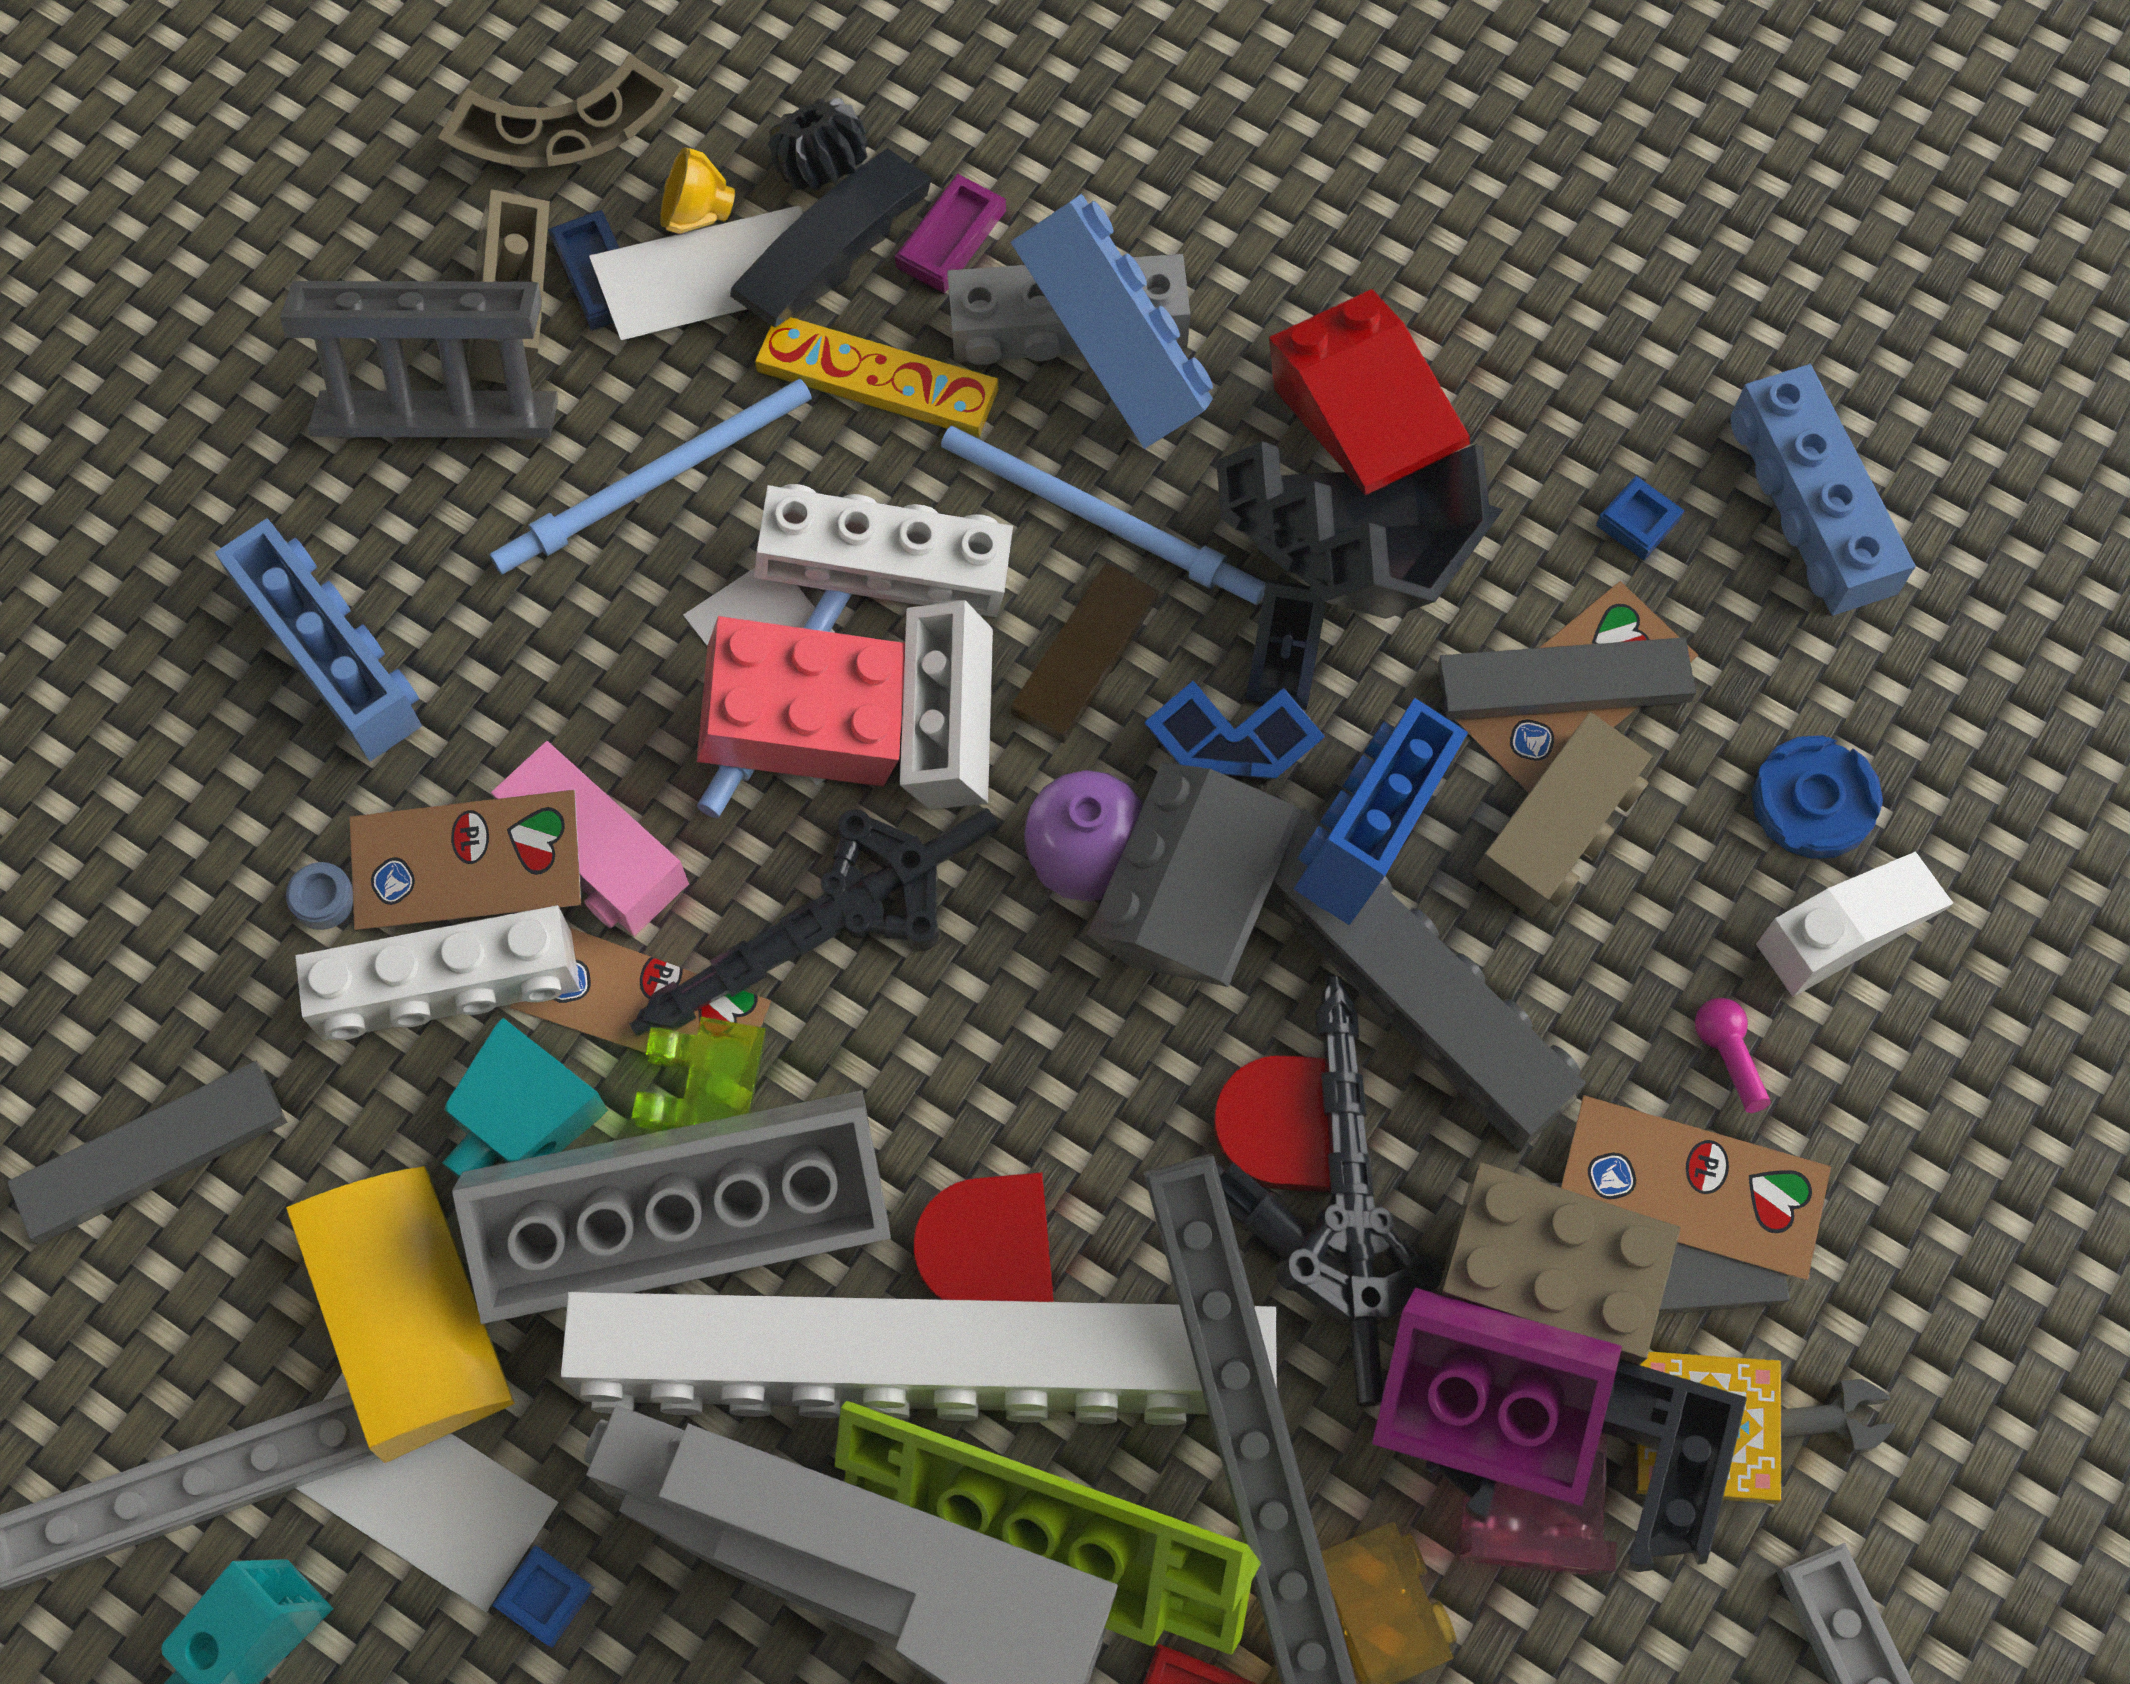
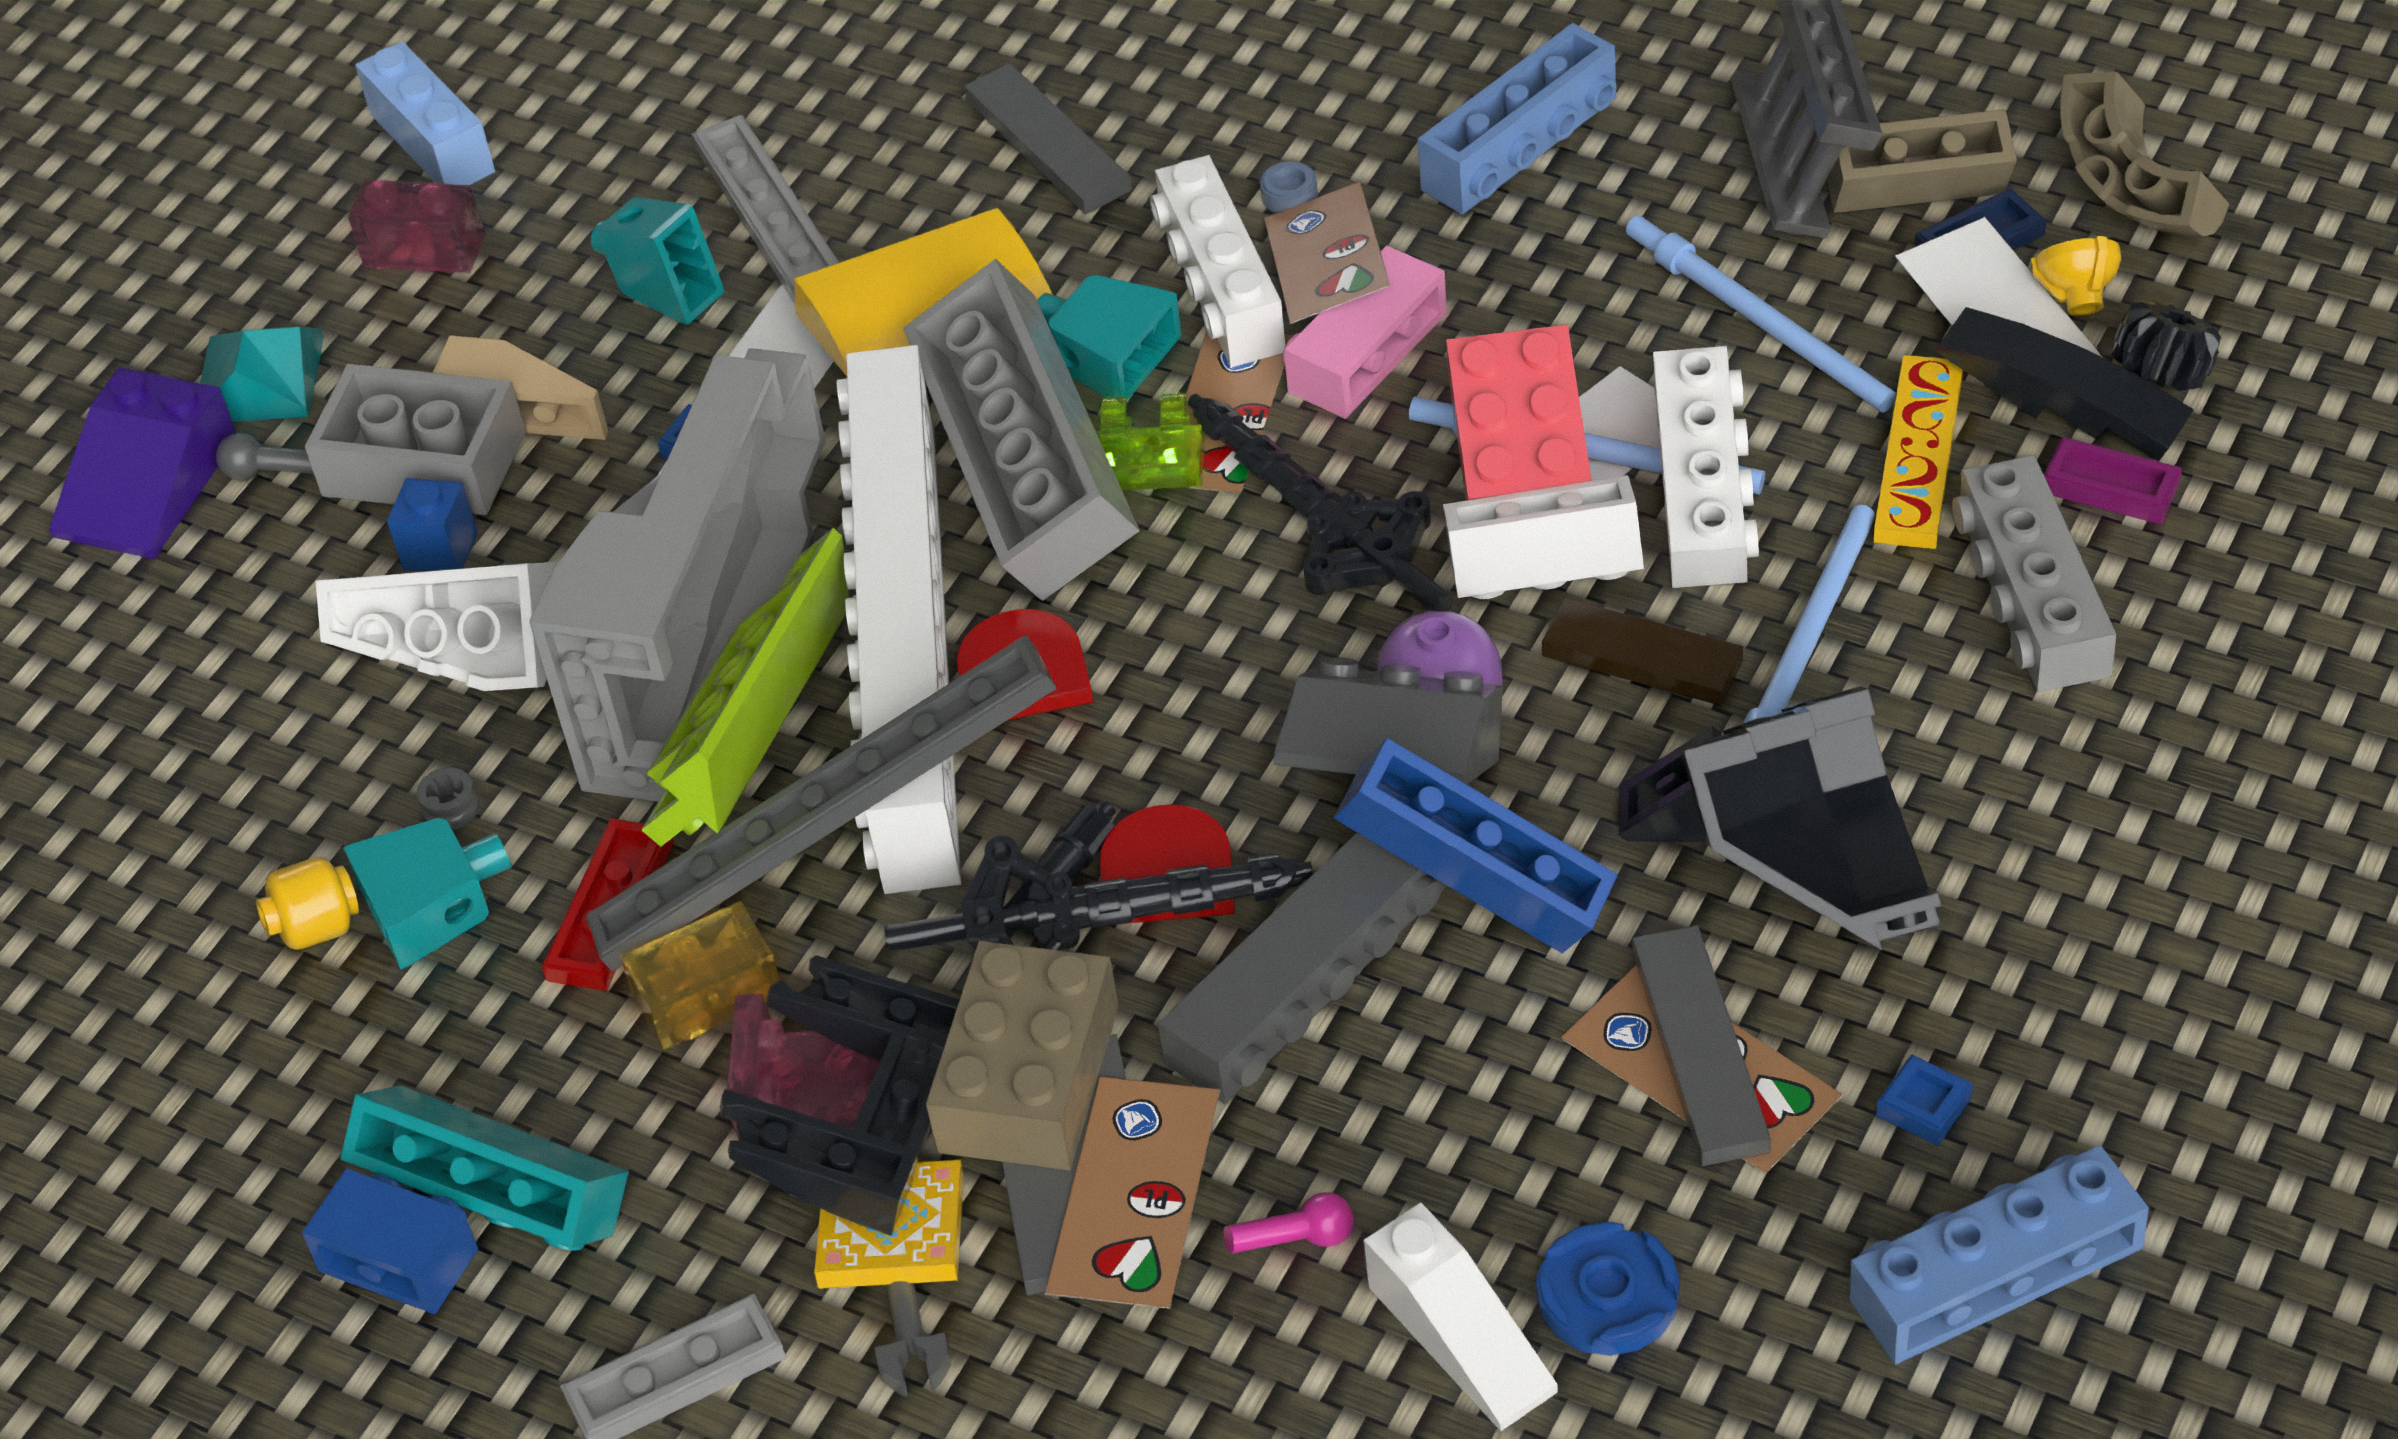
camera: 90 degrees right, 20 degrees down
medium blue brick [1010,194,1213,449] -> none
blue brick [1144,681,1325,779] -> none
red slope [1269,289,1470,495] -> none
magenta slope [1372,1288,1622,1506] -> none
dark tan brick [1471,711,1653,918] -> none

